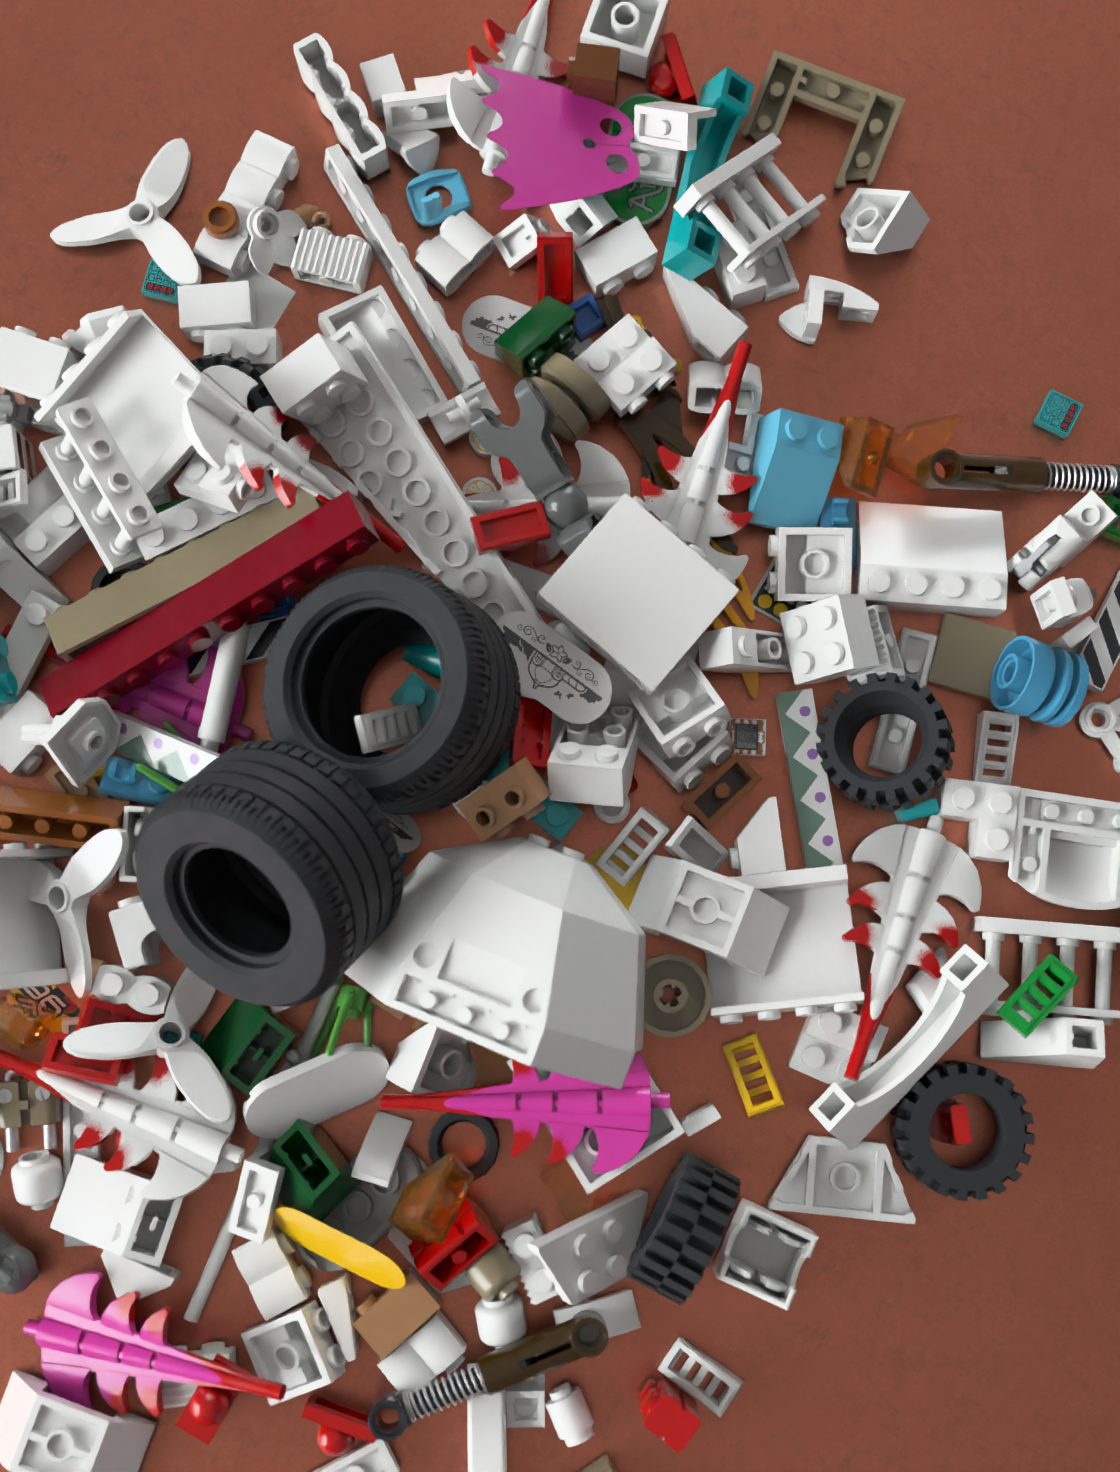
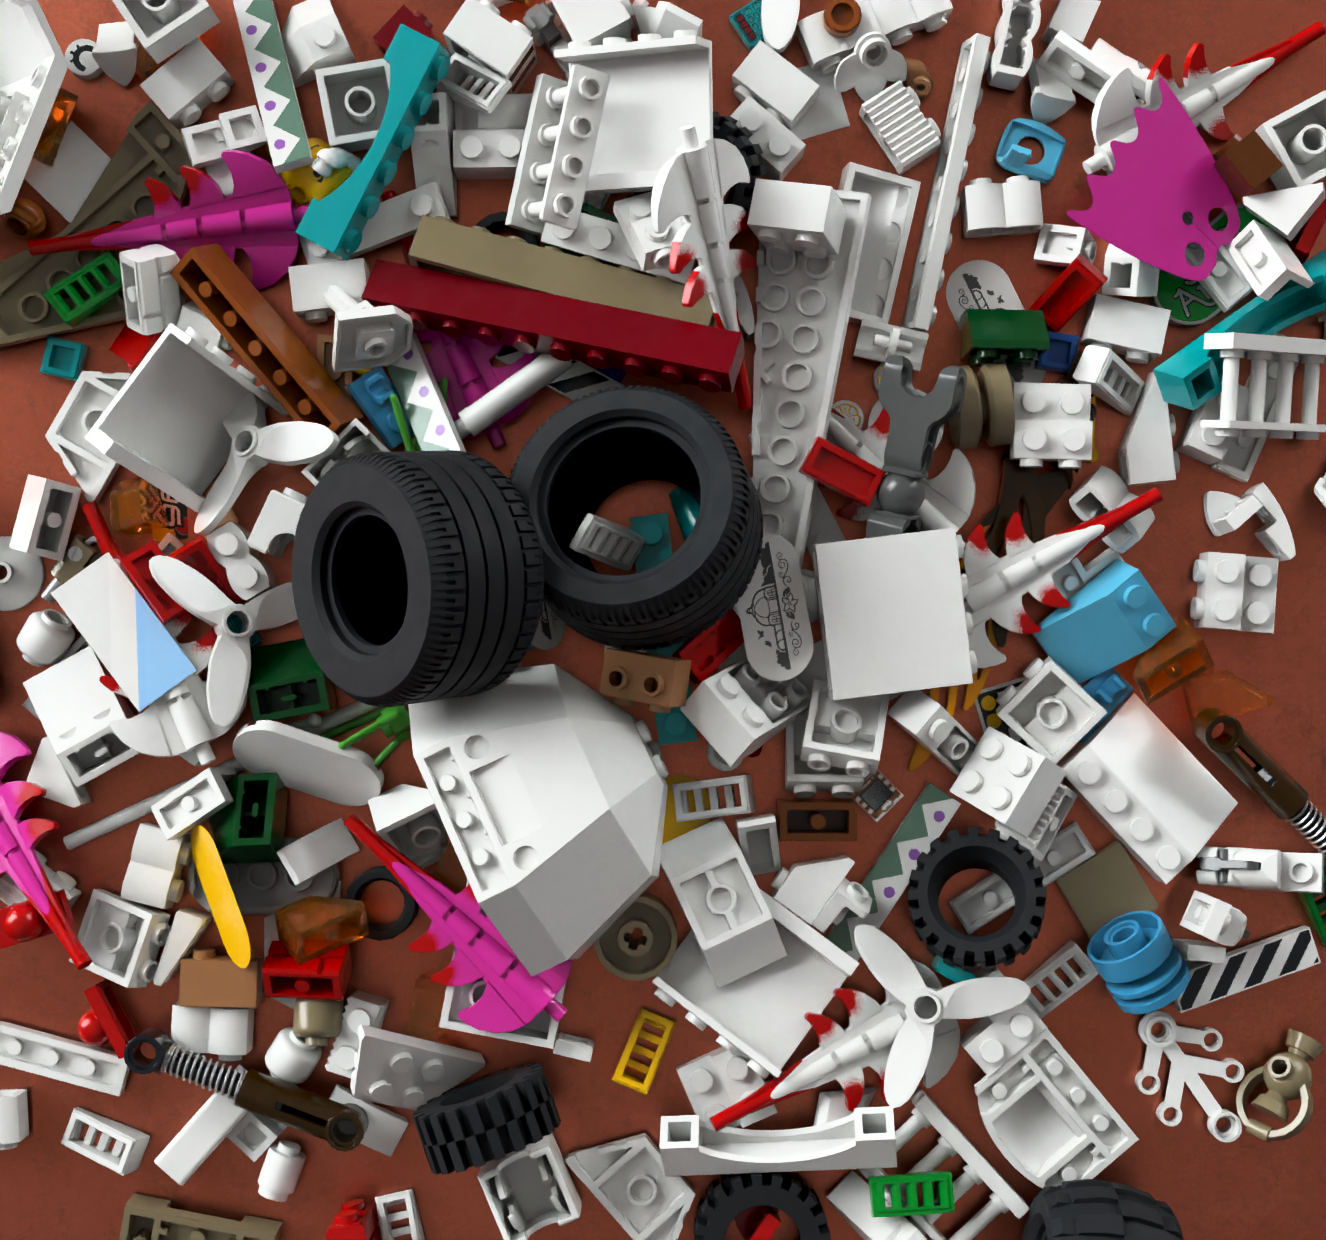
camera: 40 degrees right, 5 degrees up
none -> sticker [51,552,196,712]
none -> white bracket [811,878,873,933]
none -> white piece [854,924,1031,1108]
none -> white slope [1073,345,1145,416]
none -> white plate [1190,552,1279,634]
none -> white slope [1243,182,1326,242]

